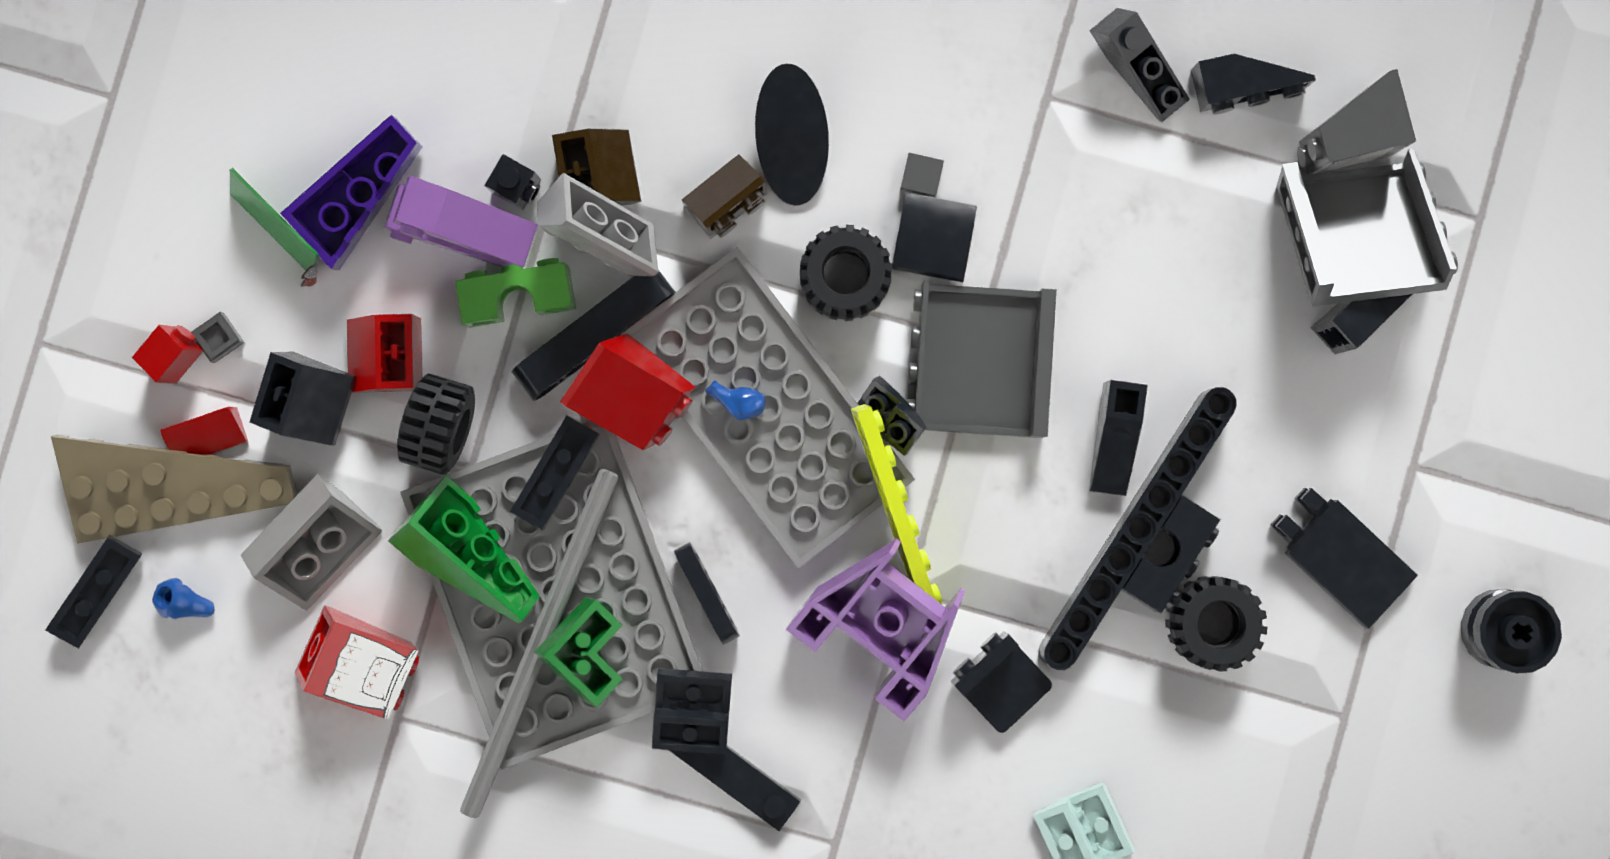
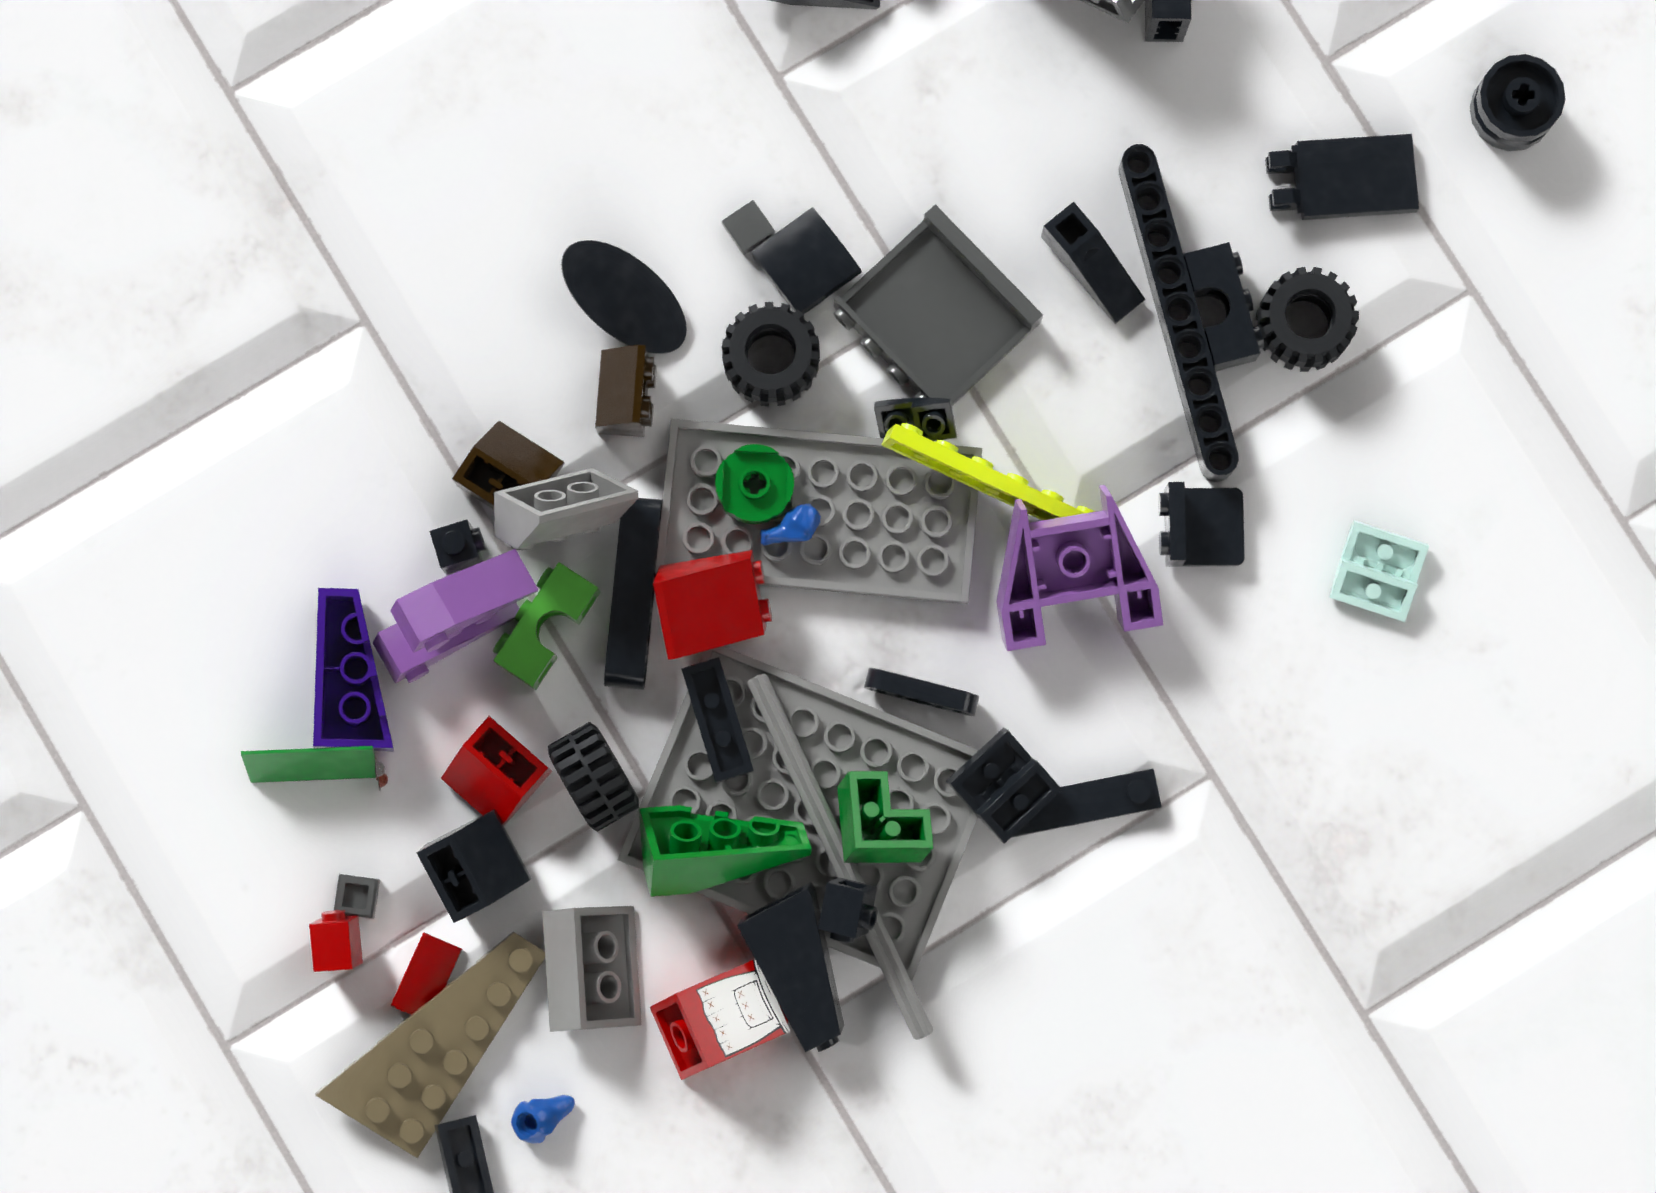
camera: 45 degrees left, 5 degrees down
none -> green plate [715,444,794,524]
none -> black slope [737,882,844,1052]
none -> black brick [818,877,878,942]

